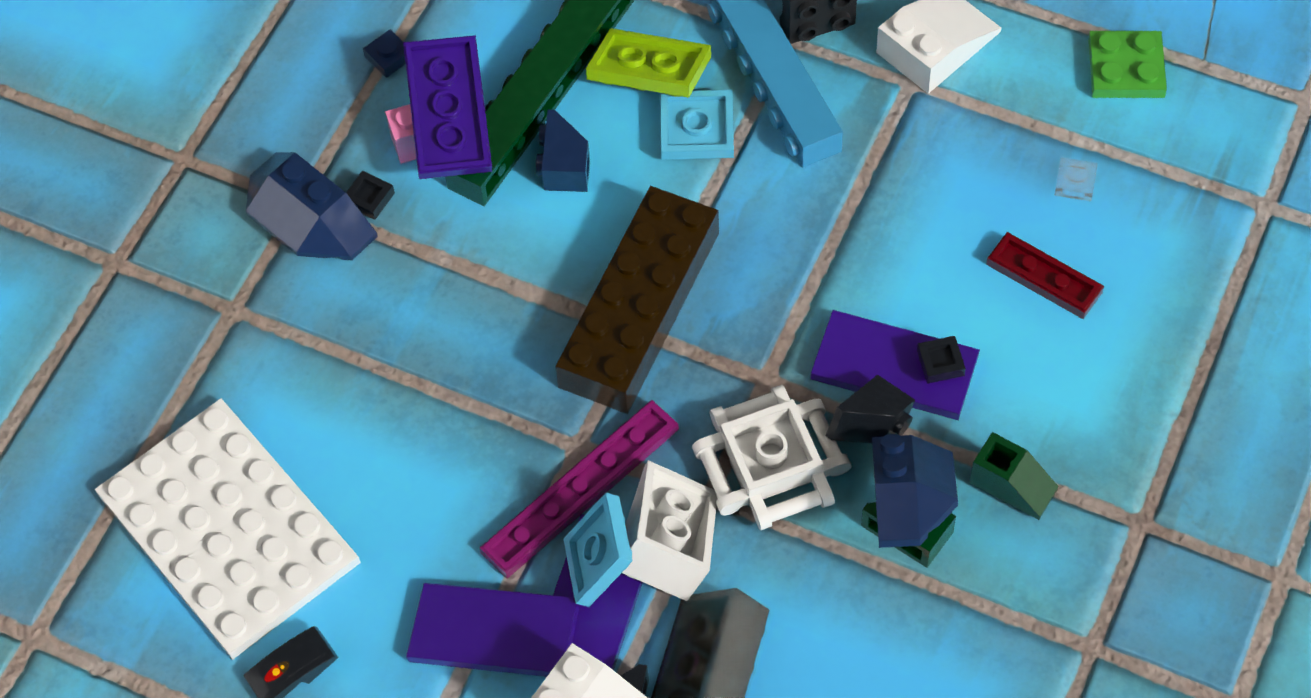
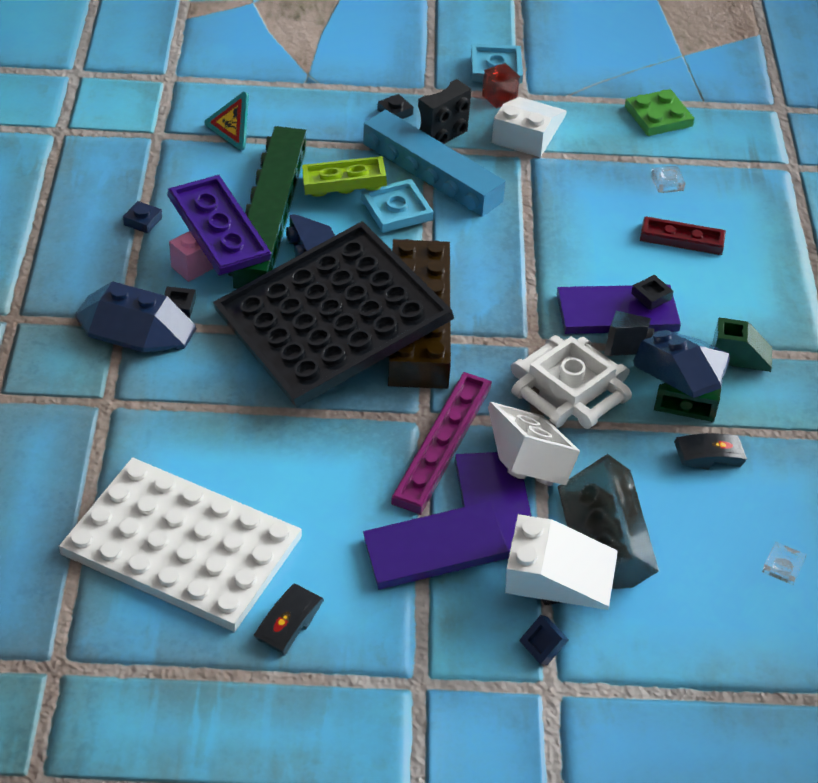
camera: 30 degrees left, 15 degrees down
medium azure plate [563,493,633,607] -> none
none -> black plate [213,221,454,408]
none -> black slope [674,433,747,470]

